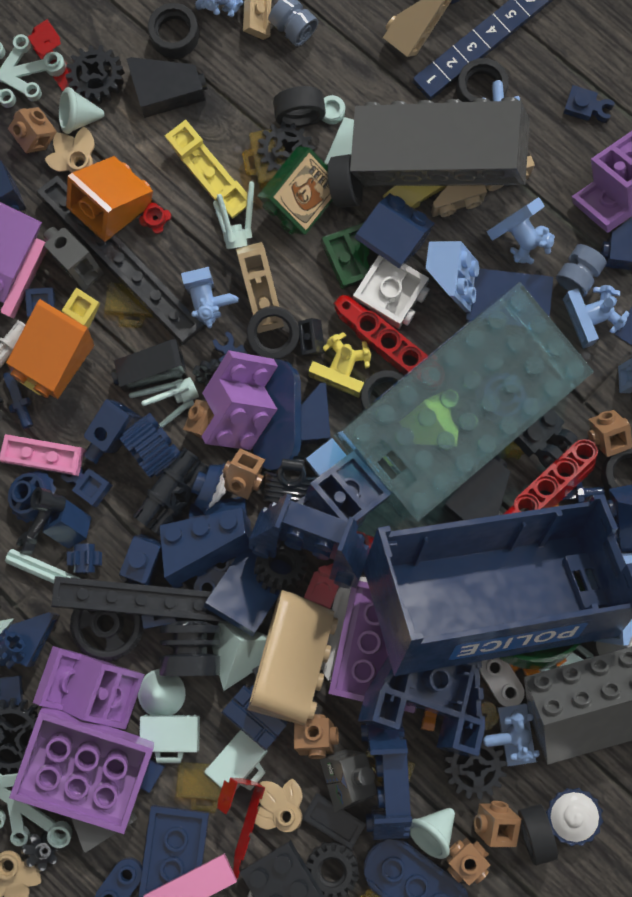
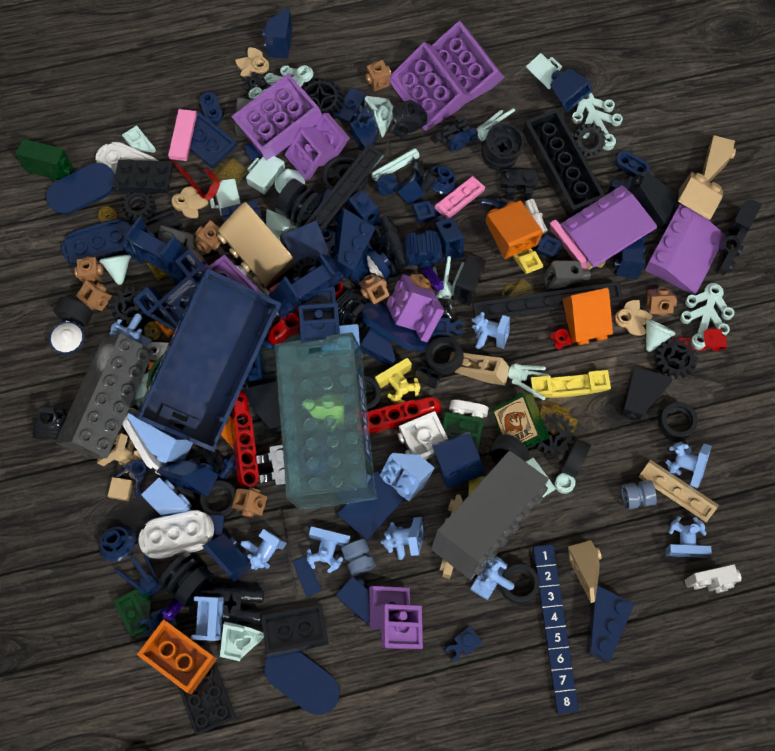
camera: 120 degrees right, 10 degrees down
none -> dark purple axle [422,266,444,292]
none -> white plate [449,400,489,419]

